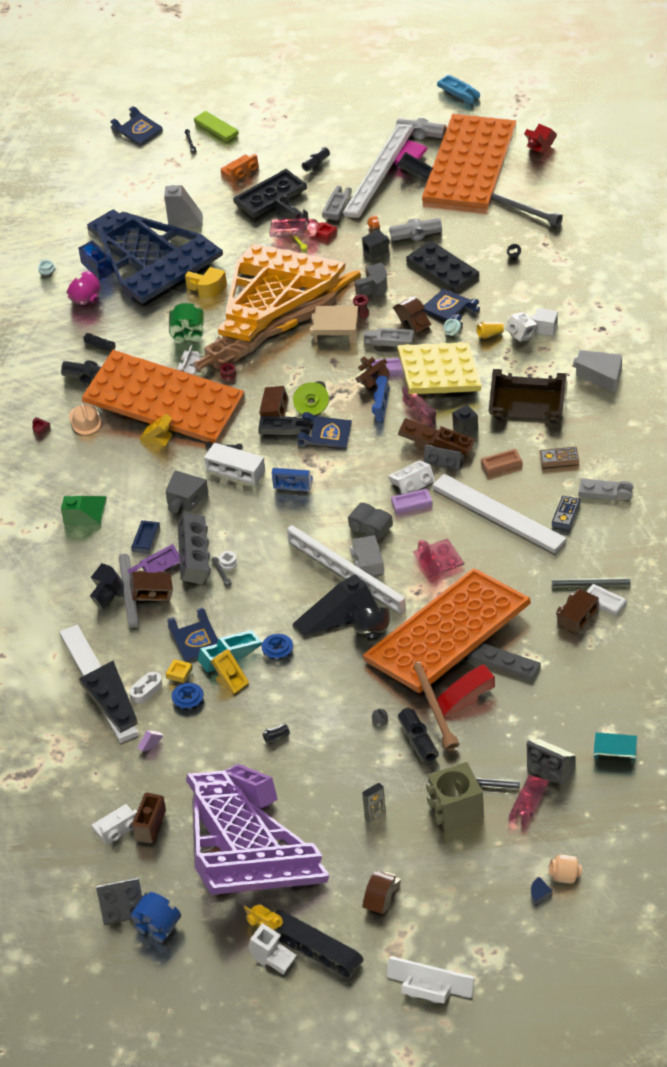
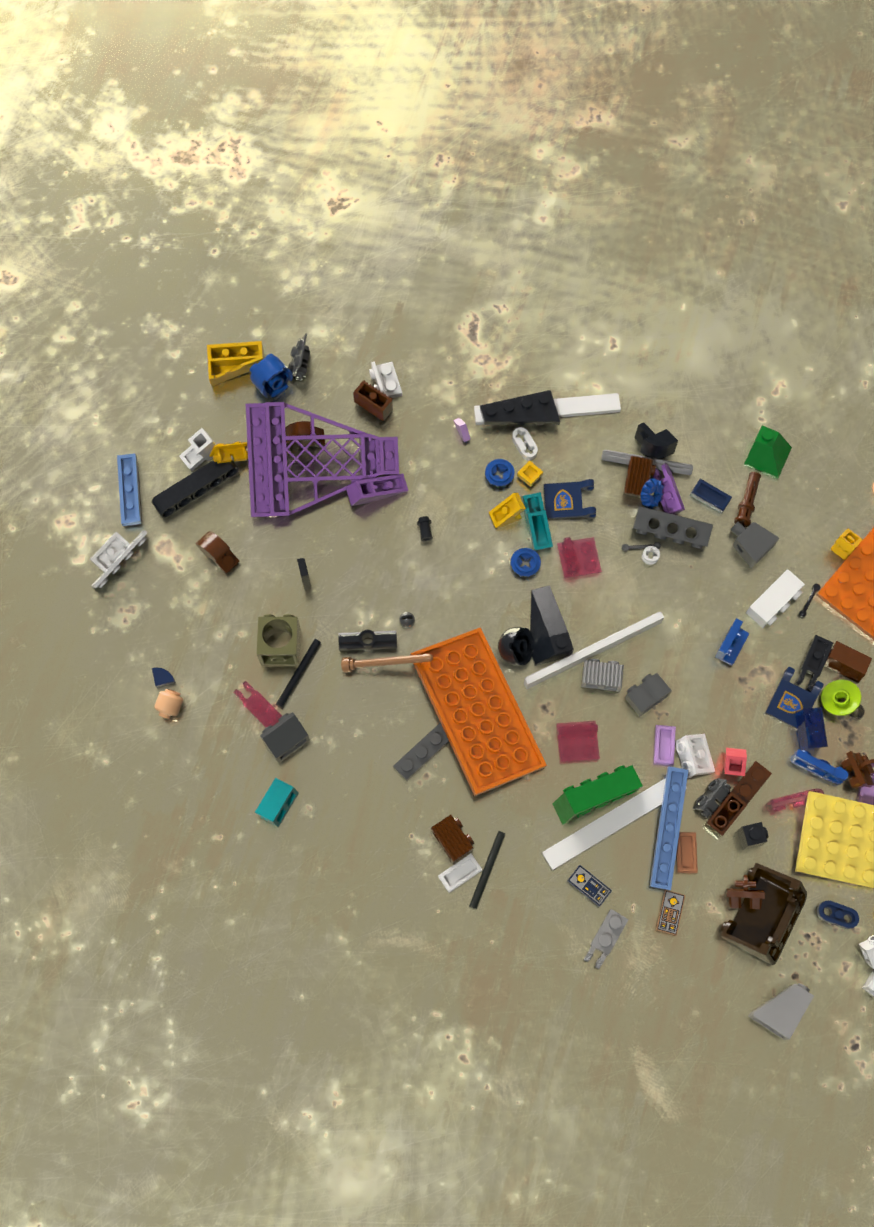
camera: 105 degrees right, 25 degrees up
red slope [436,664,495,718] -> none
none -> medium blue plate [117,453,141,526]
none -> yellow wedge [207,341,264,386]
none -> green wedge [552,765,643,825]
none -> clear pink hinge [557,537,602,578]
none -> blue gear [641,479,664,509]
none -> medium blue plate [649,766,688,891]
none -> coral brick [724,748,747,776]
none -> reddish brown hips [727,875,765,909]
none -> reddish brown pin [734,472,761,527]
none -> clear blue brick [795,707,828,750]
none -> dark blue plate [817,901,859,929]

